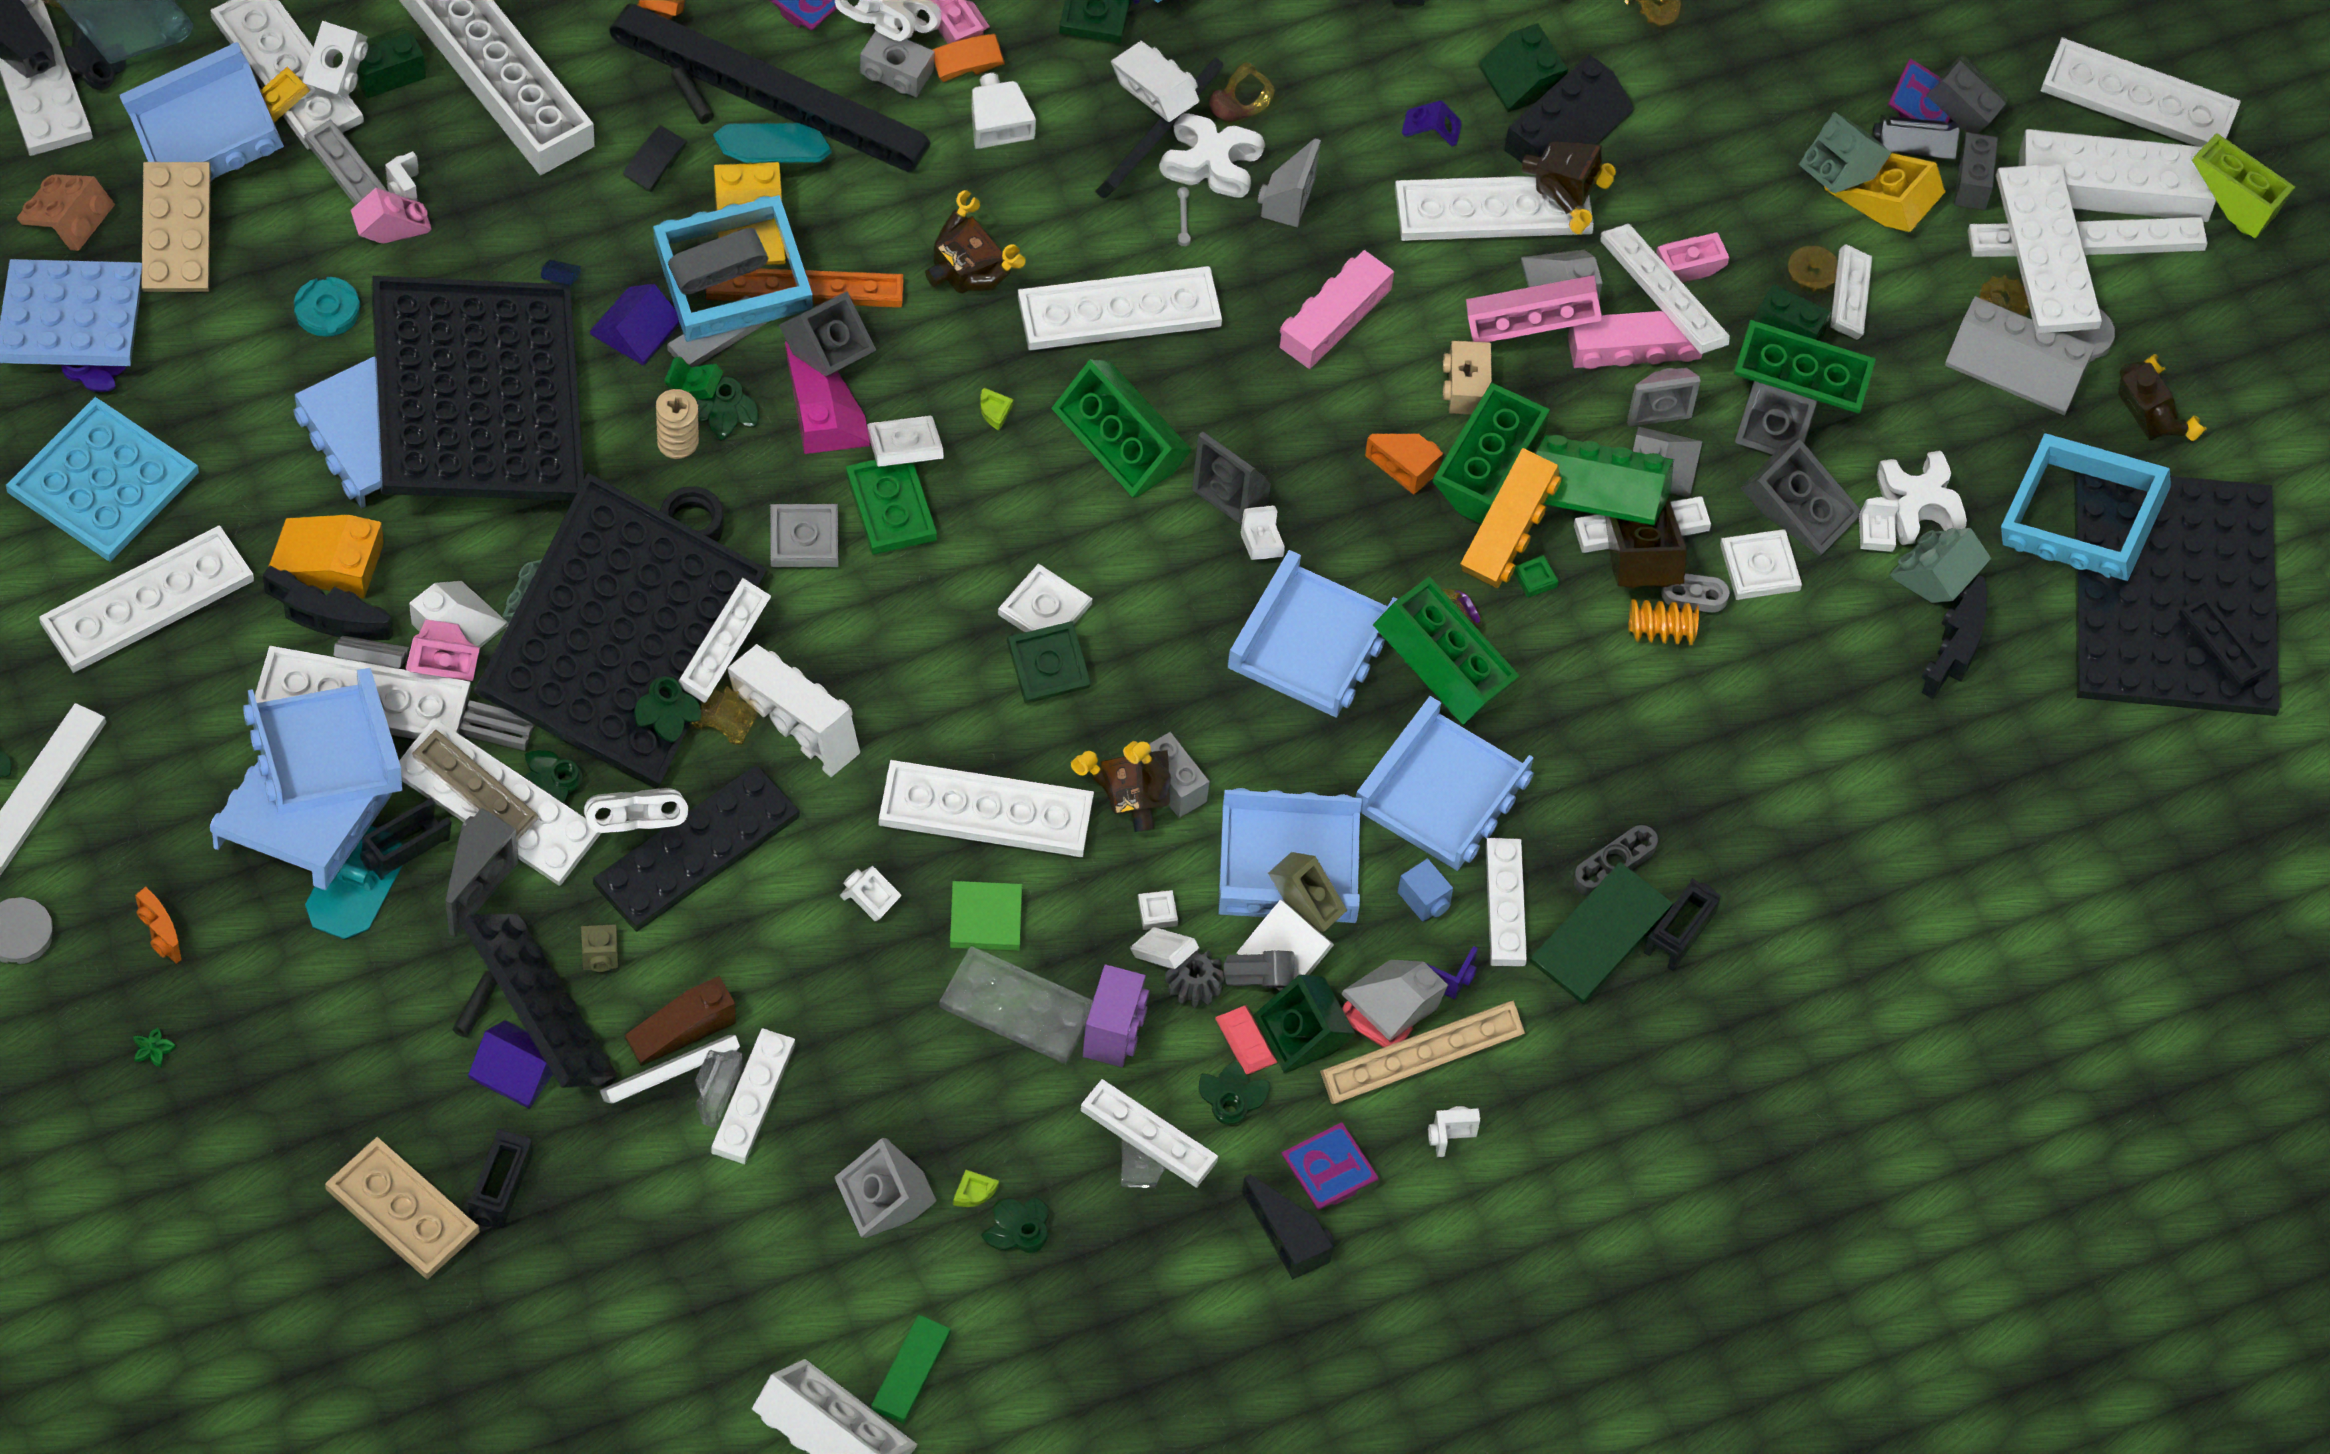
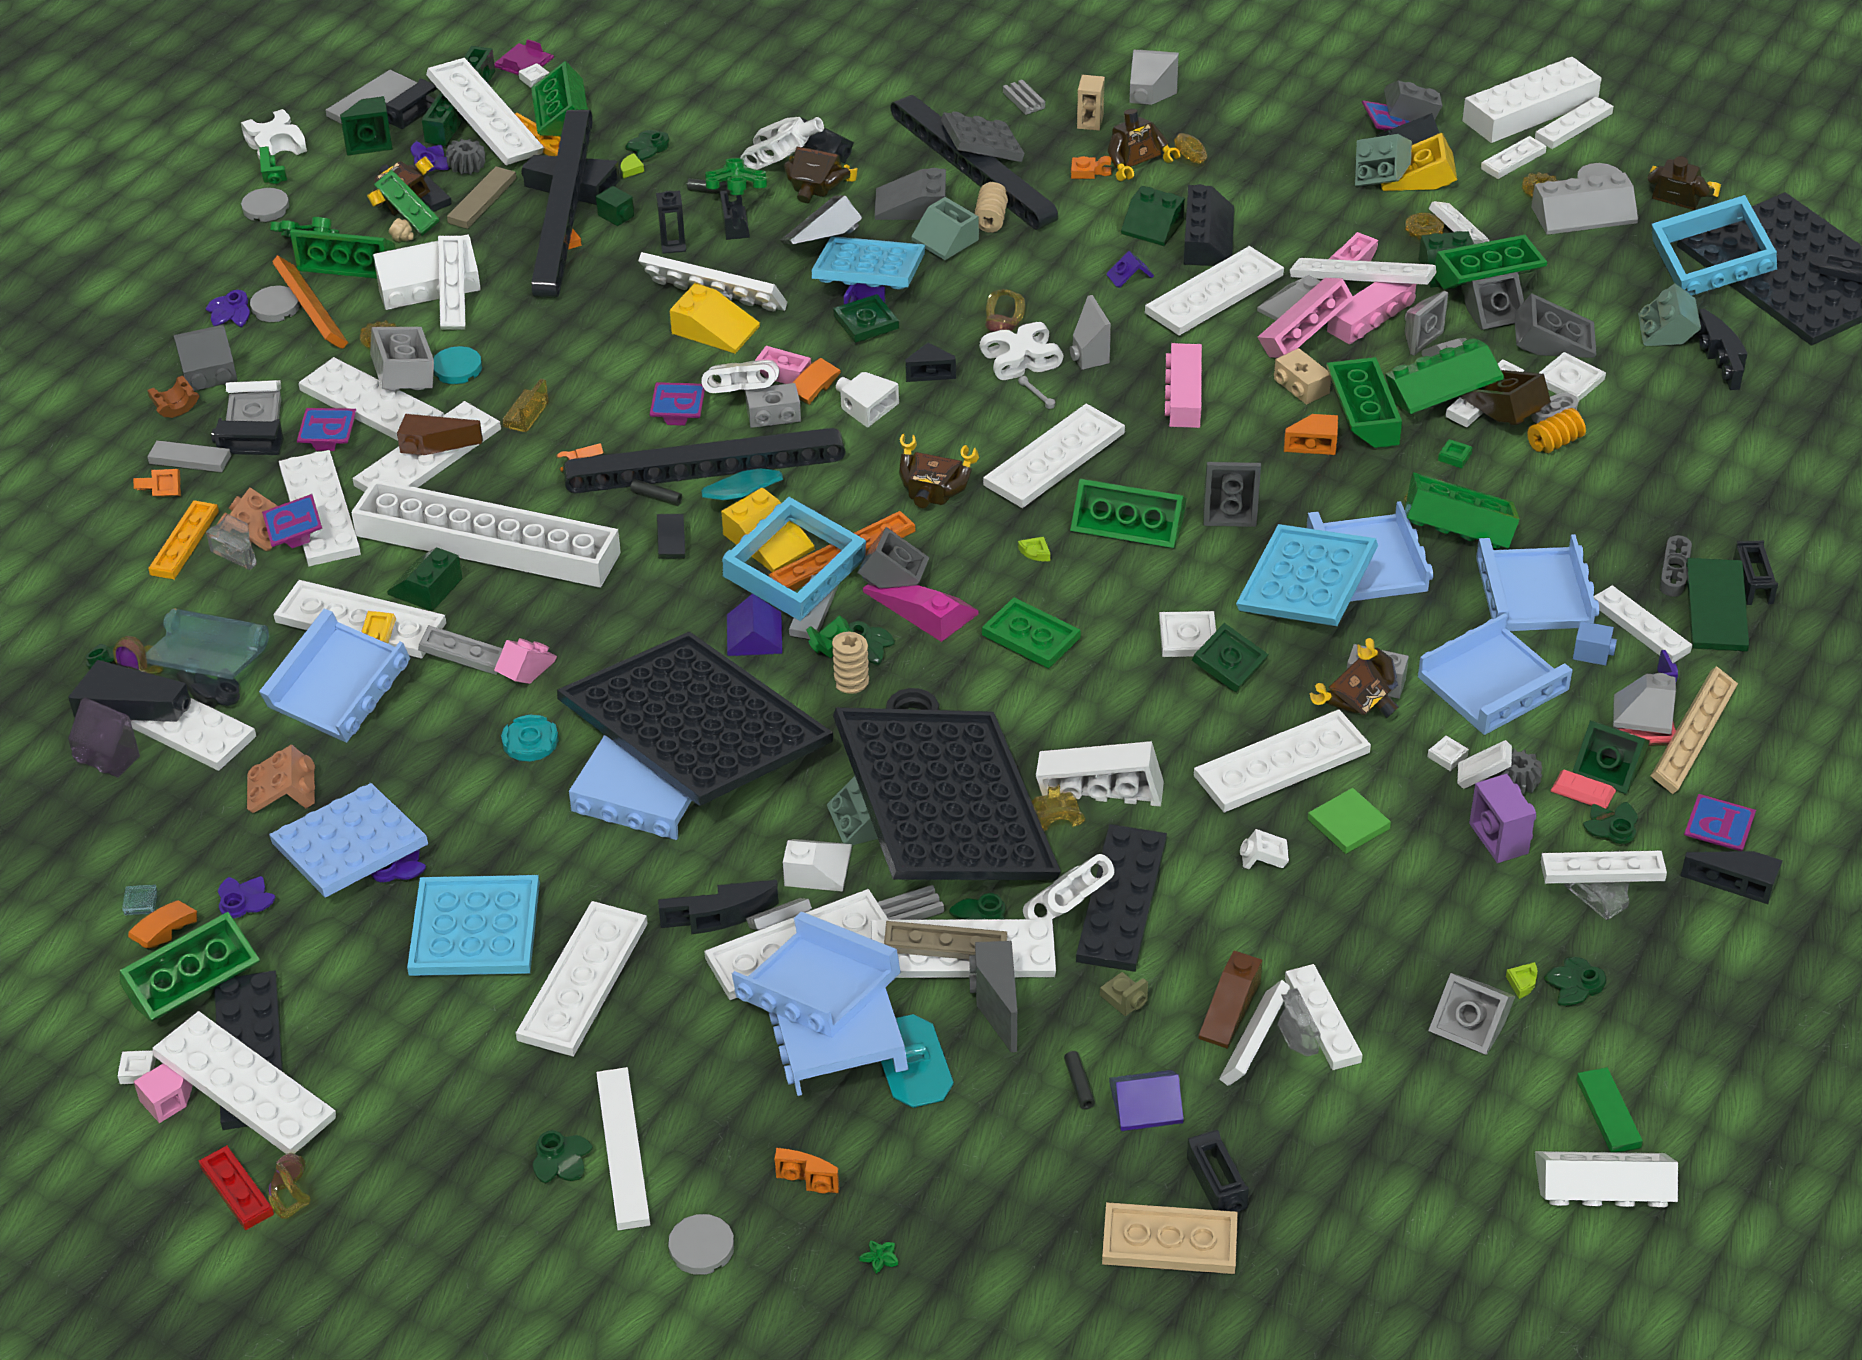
camera: 30 degrees left, 15 degrees down
tan plate [142,162,211,292] -> none
light orange slope [269,515,384,599] -> none
white brick [302,21,368,98] -> none
black window [360,798,452,880] -> none
white bracket [385,152,419,201] -> none
bright pink slope [406,619,480,681] -> none
black plate [461,914,618,1088] -> none
clear blue tile [541,260,581,285] -> none
dark green plate [634,677,701,743] -> none
dark grey beam [668,228,769,294] -> none
white plate [678,578,771,703] -> none
light grey plate [770,504,838,567] -> none
white tile [867,416,944,467] -> none
clear plate [939,946,1093,1064] -> none
black tile [1095,57,1224,199] -> none
white brick [1111,41,1200,122] -> none
dark grey piece [1224,950,1294,988] -> none
white tile [1237,899,1334,991] -> none
white bracket [1241,506,1285,560] -> none
olive slope [1268,852,1347,932] -> none
white bracket [1428,1106,1480,1157] -> none
light orange brick [1461,448,1562,589] -> none
dark brown torso [1522,141,1616,234] -> none
white bracket [1859,497,1899,552] -> none
white piece [1877,451,1967,545] -> none
dark grey brick [1954,132,1998,210] -> none
white plate [1996,163,2102,334] -> none
white plate [2041,38,2241,147] -> none
lime slope [2192,133,2295,238] -> none
none -> black slope [905,342,956,382]
none -> medium azure plate [1236,524,1378,626]

